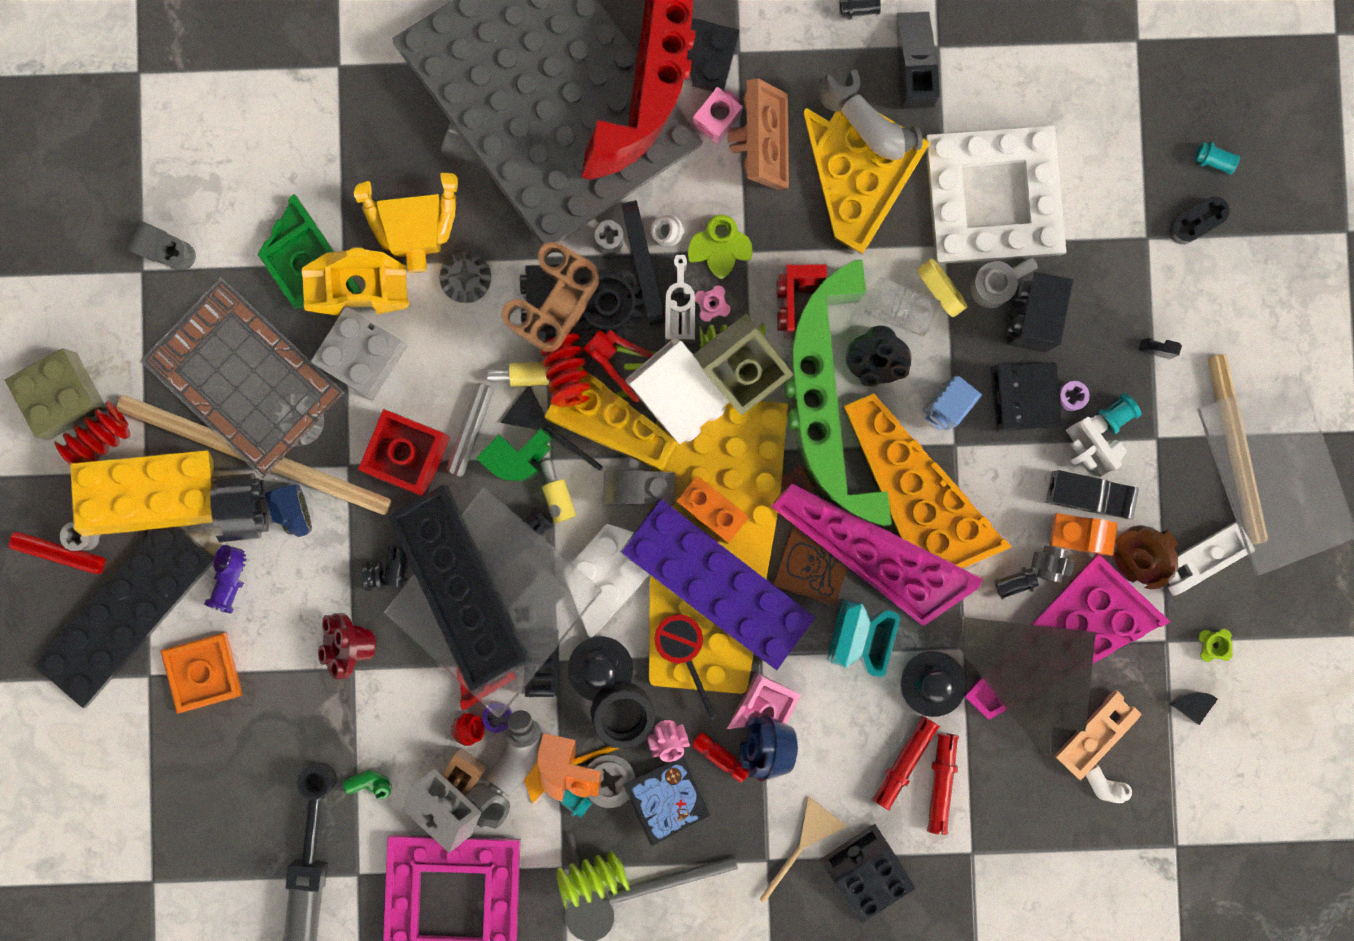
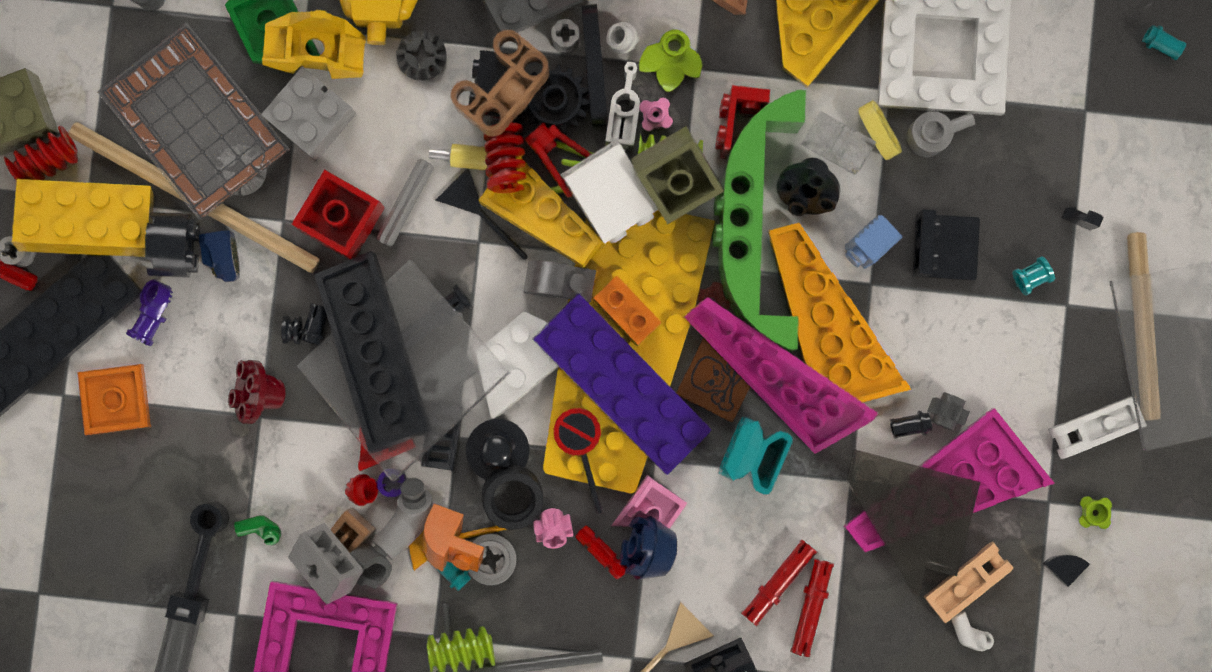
camera: 10 degrees right, 0 degrees up
green brick [476,429,552,482] -> none
light yellow piece [540,460,577,524] -> none
tile [623,756,710,846] -> none
black plate [900,651,967,717] -> none
black brick [1005,271,1073,352] -> none
black piece [1046,470,1139,520] -> none
orange brick [1049,513,1118,556] -> none
lavender bush [1059,381,1090,411] -> none
white hips [1066,414,1127,477] -> none
reddish brown tile [1114,525,1179,589] -> none
black beam [1169,196,1230,244] -> none

